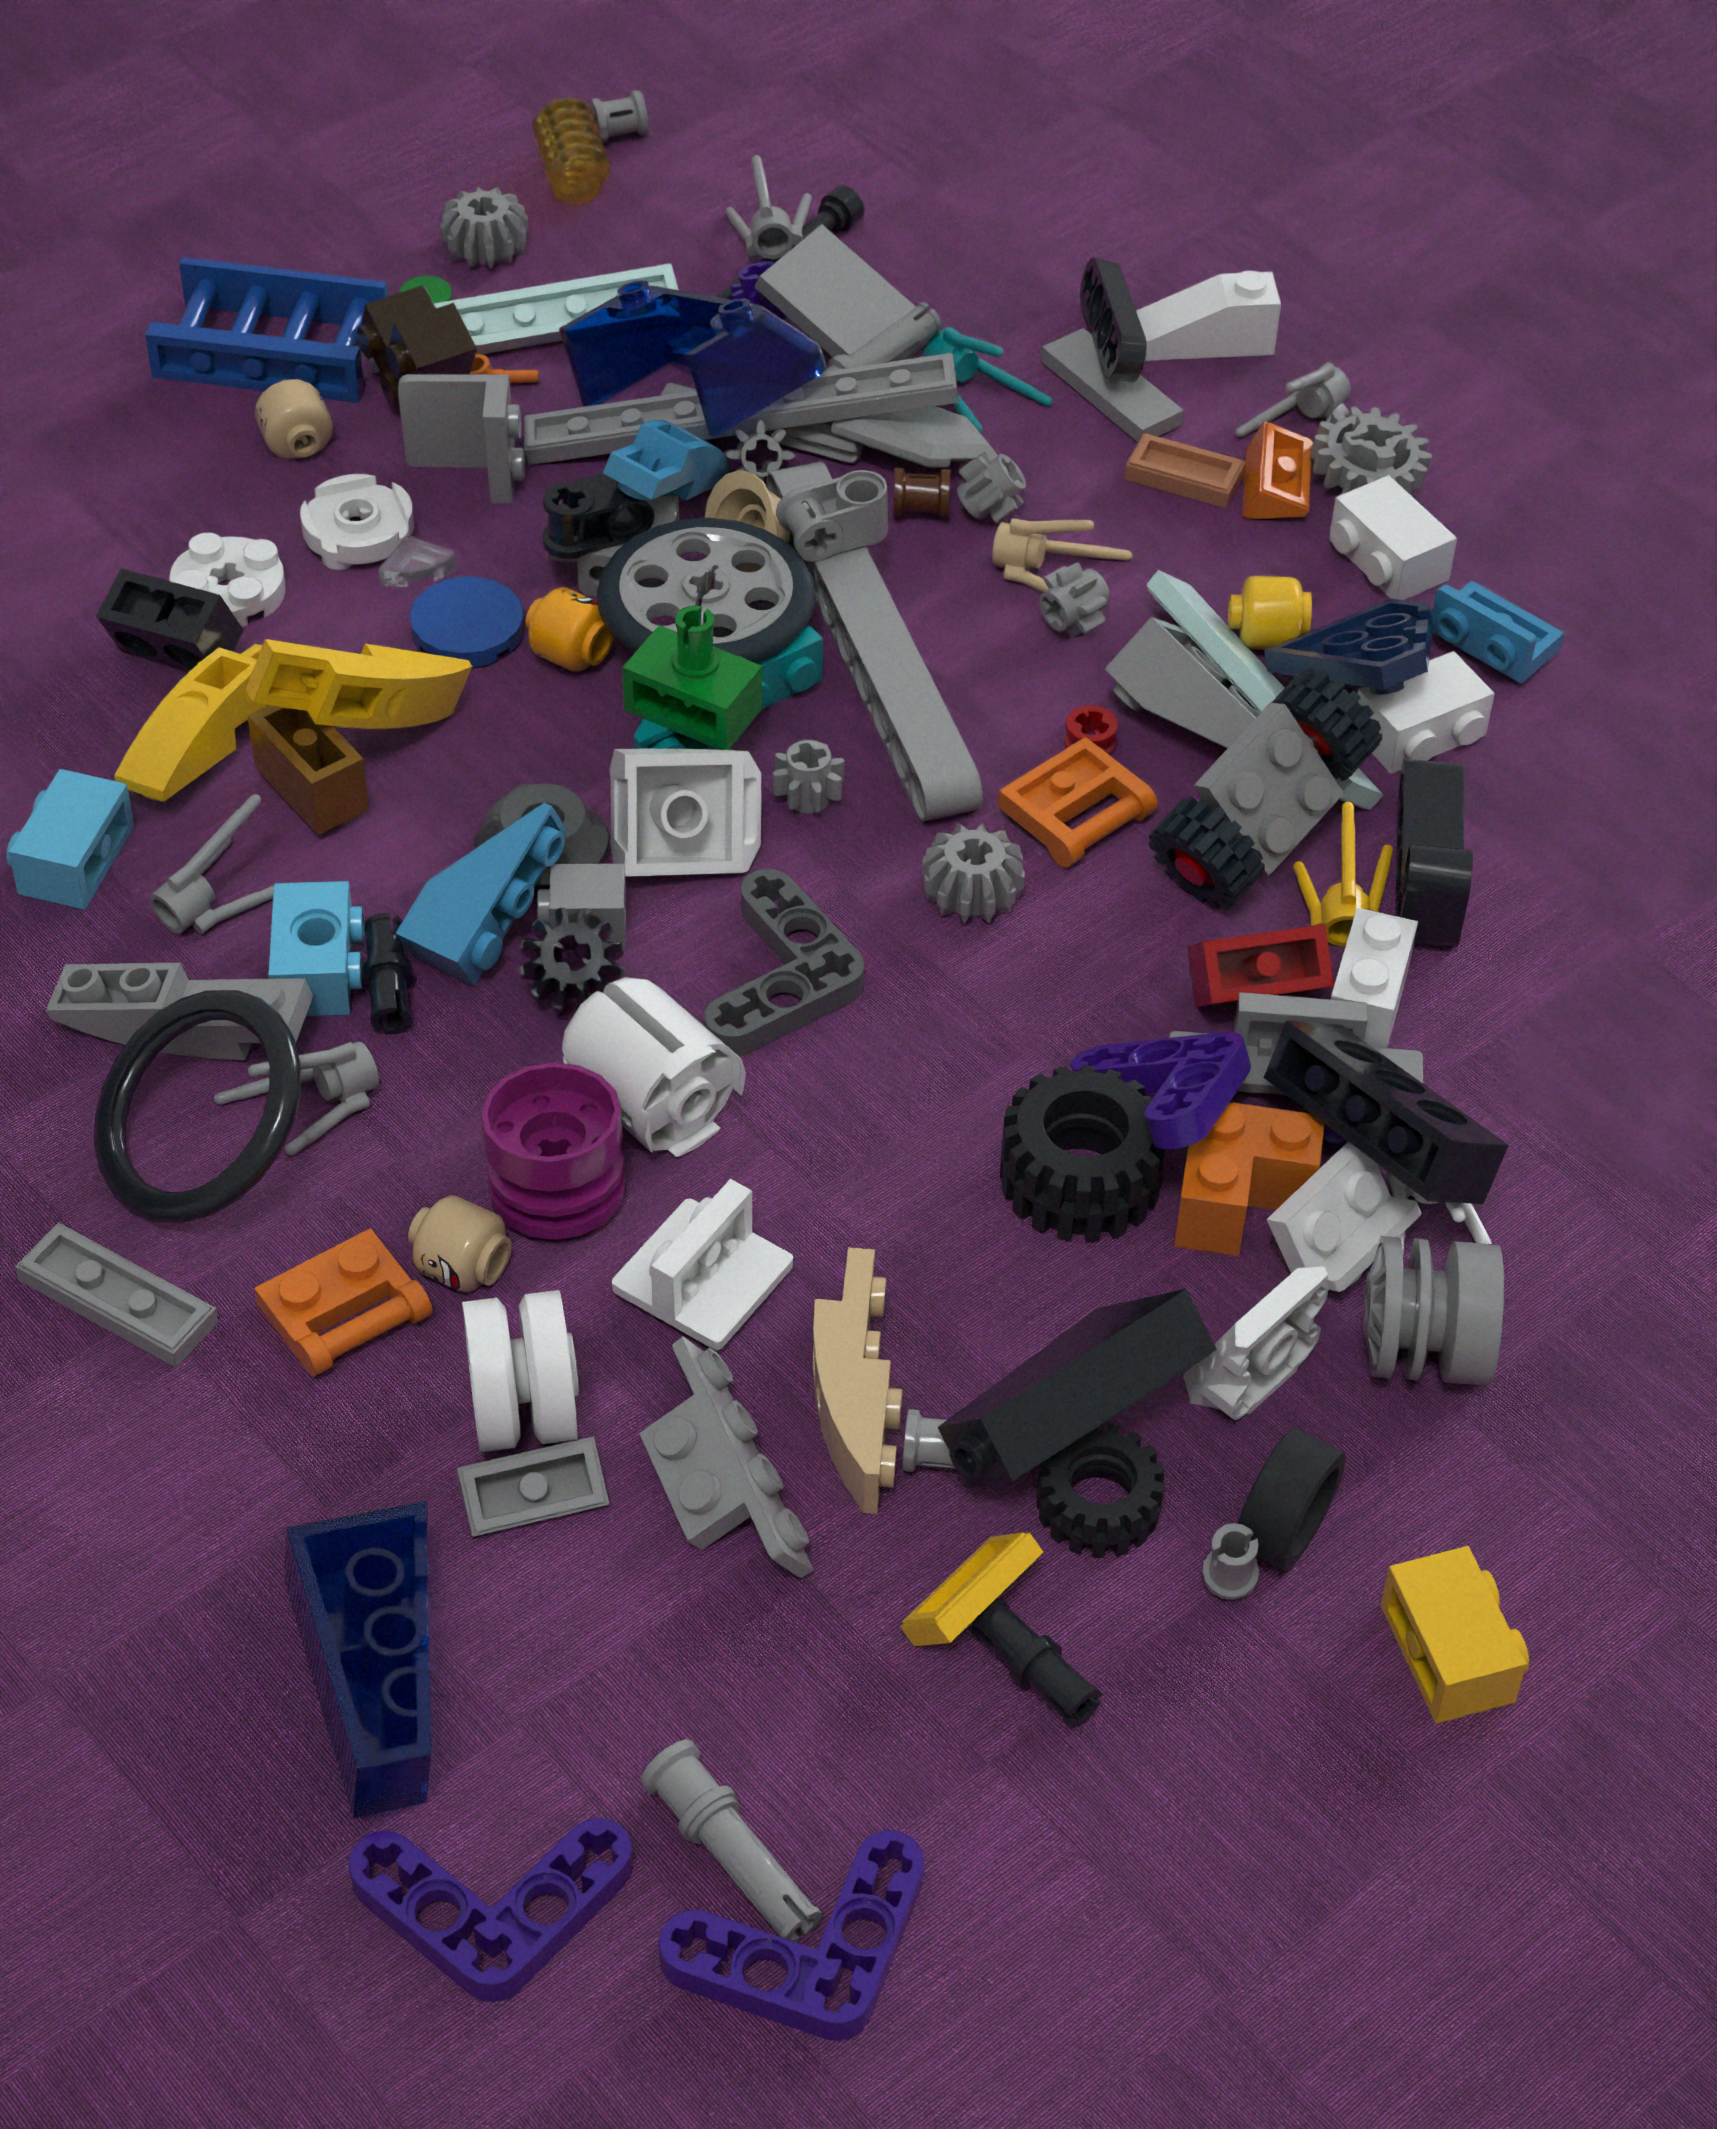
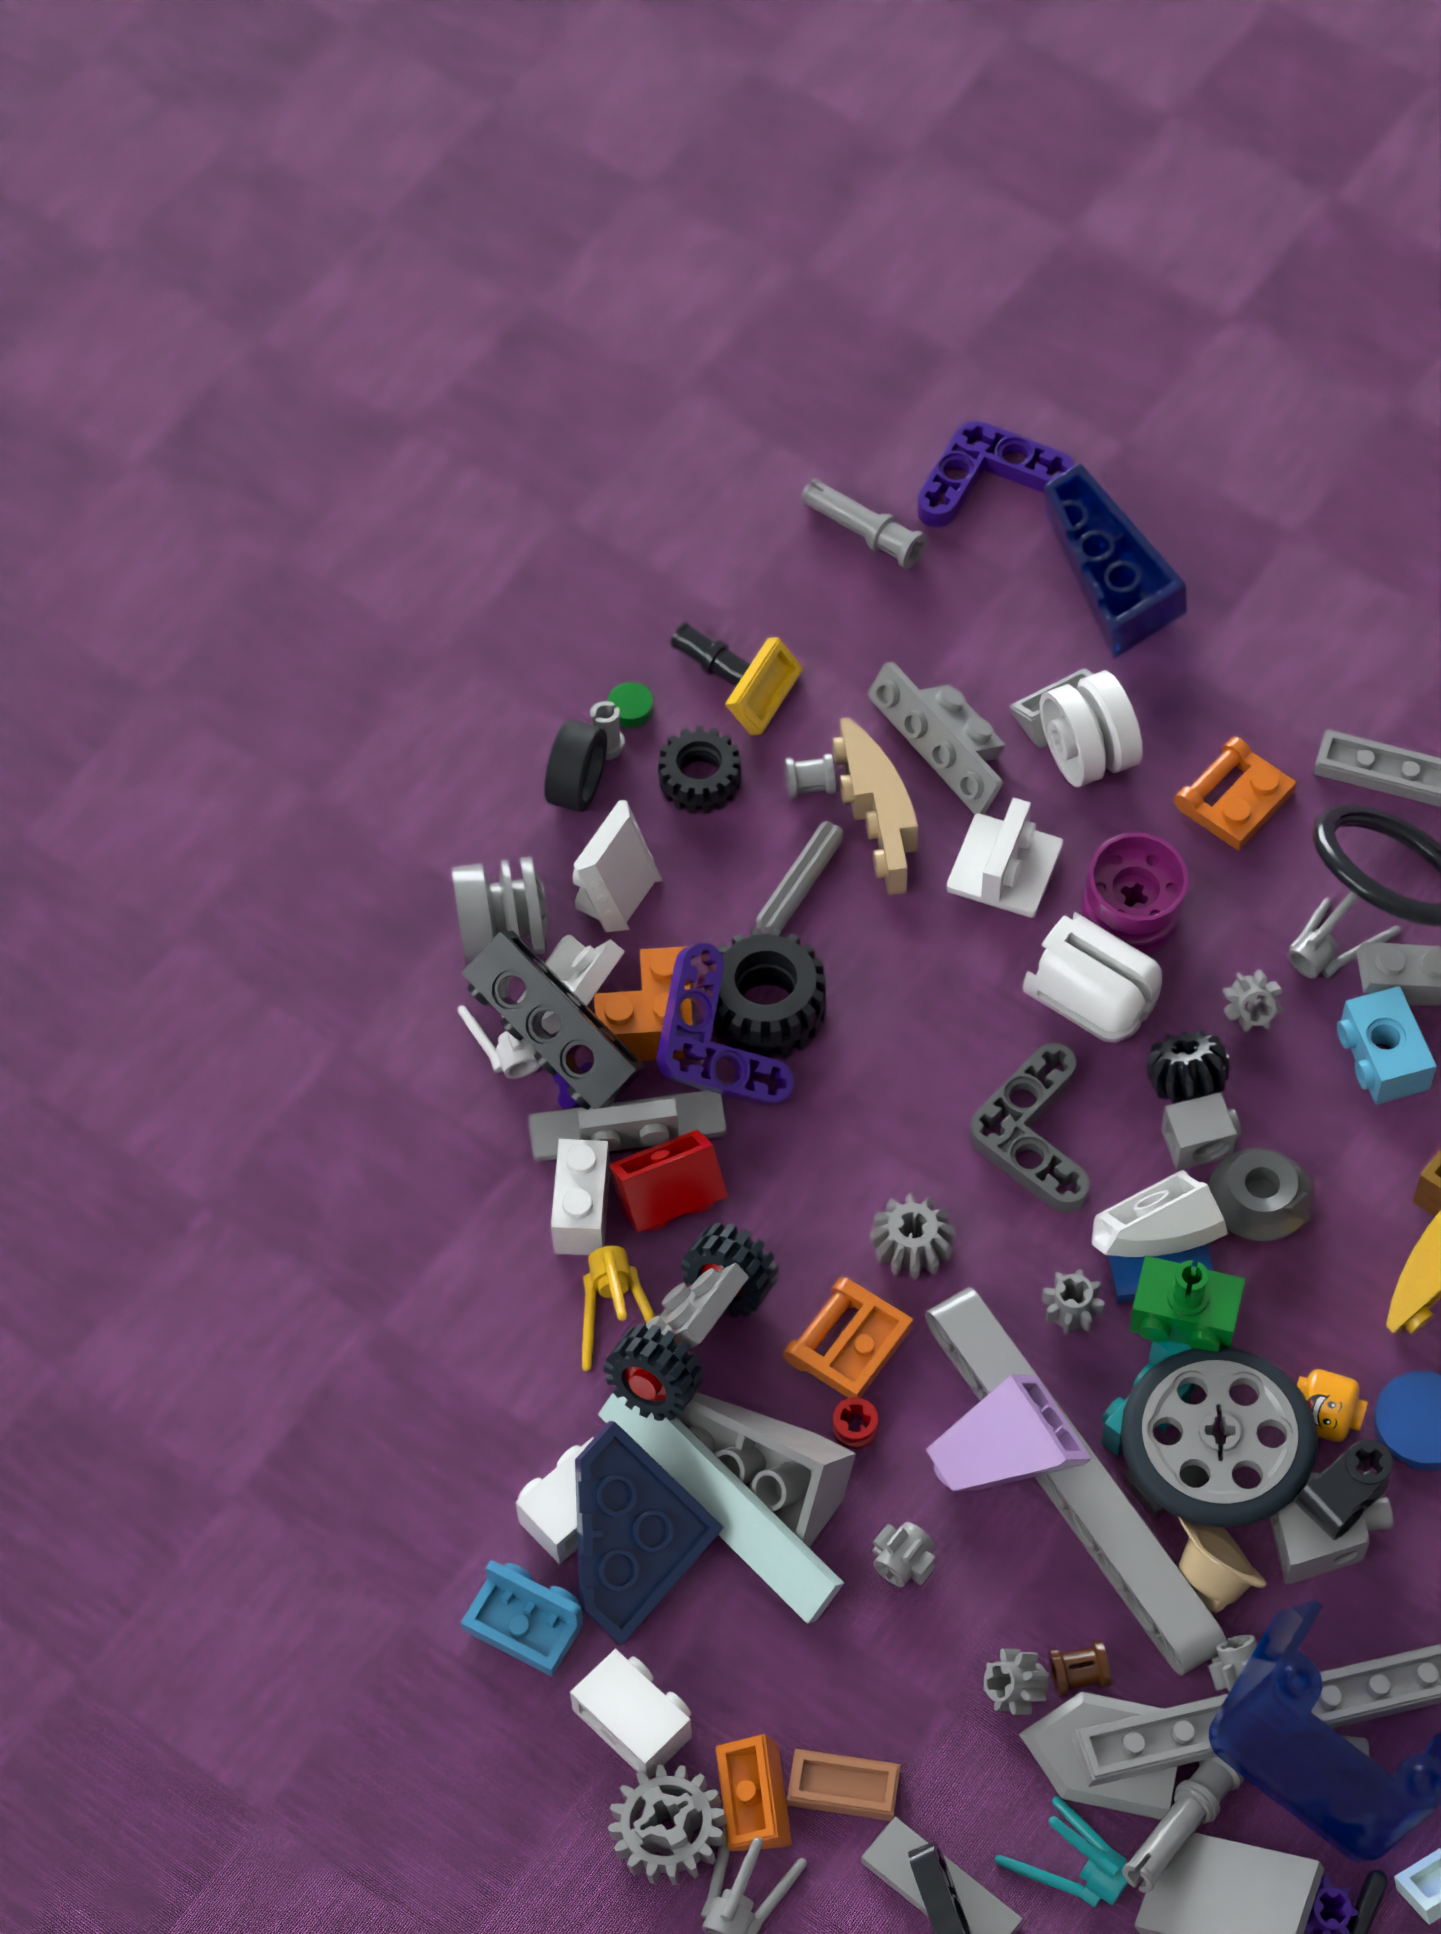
camera: 170 degrees right, 10 degrees up
black pin [362,913,413,1034] -> none
dark azure slope [396,802,568,986] -> none
tan head [408,1195,512,1293] -> none
dark azure slope [603,420,731,501] -> none
dark purple beam [658,1830,924,2041] -> none
light grey piece [776,470,888,562] -> none
black slope [937,1289,1217,1488] -> none
tan plant [992,518,1133,592] -> none
yellow head [1228,575,1312,650] -> none
yellow brick [1380,1546,1529,1724] -> none
black beam [1395,759,1473,947] -> none
none -> green tile [608,682,654,728]
none -> light grey axle [756,821,843,934]
none -> lavender slope [926,1375,1092,1491]
none -> light grey gear [1222,969,1284,1032]

